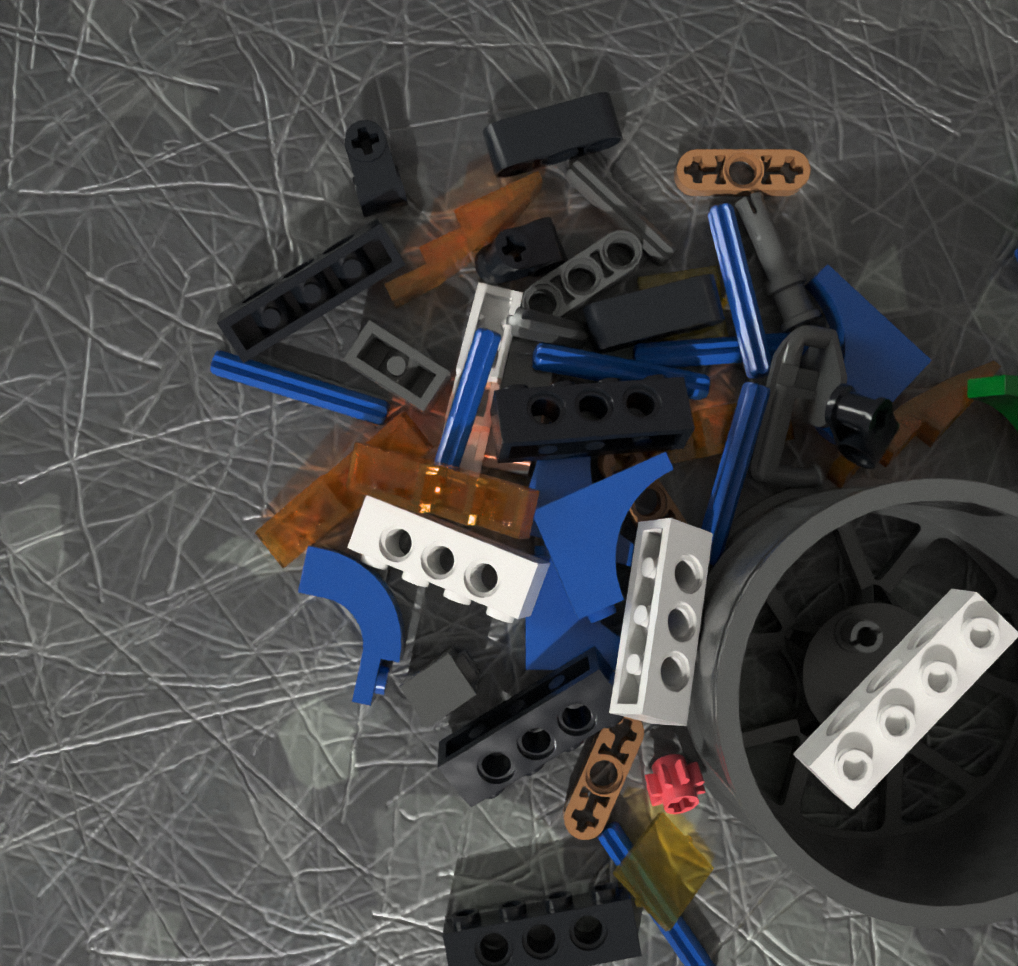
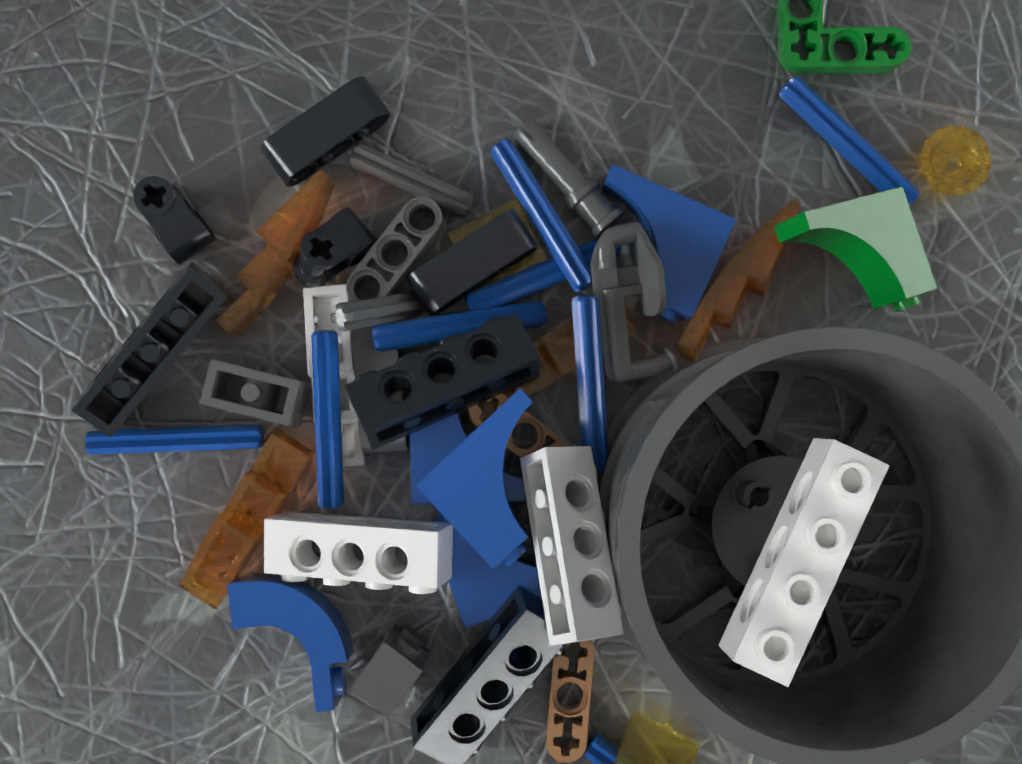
camera: 20 degrees left, 0 degrees up
clear orange slope [346,442,540,539] -> none
coral gear [645,754,705,814] -> none
medium nougat beam [674,149,811,196] -> none
black piece [825,383,900,469] -> none

